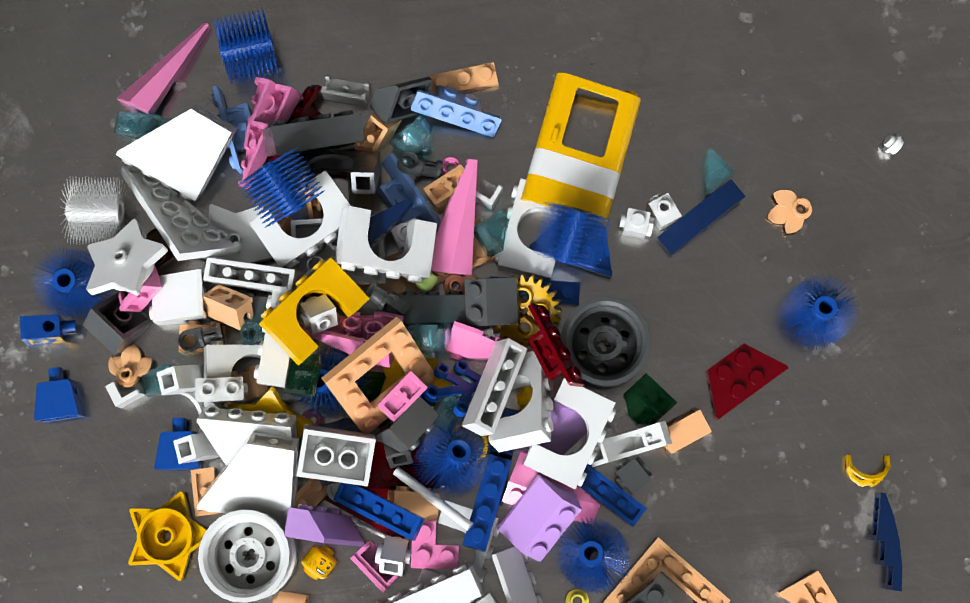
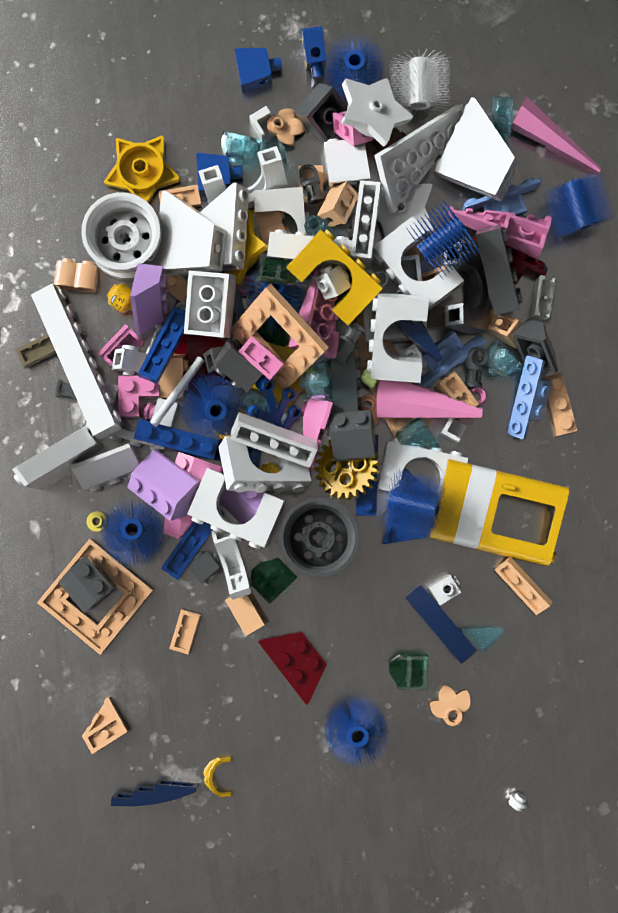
camera: 85 degrees right, 5 degrees up
white bracket [195,377,248,402] -> none
dark red bracket [528,303,585,387] -> none
white brick [619,208,654,240] -> none
none -> bright pink plate [140,401,156,421]
none -> light nougat plate [169,609,201,655]
none -> clear light blue cylinder [221,131,262,165]
none -> clear green slope [389,654,428,690]
none -> light nougat plate [495,556,553,615]

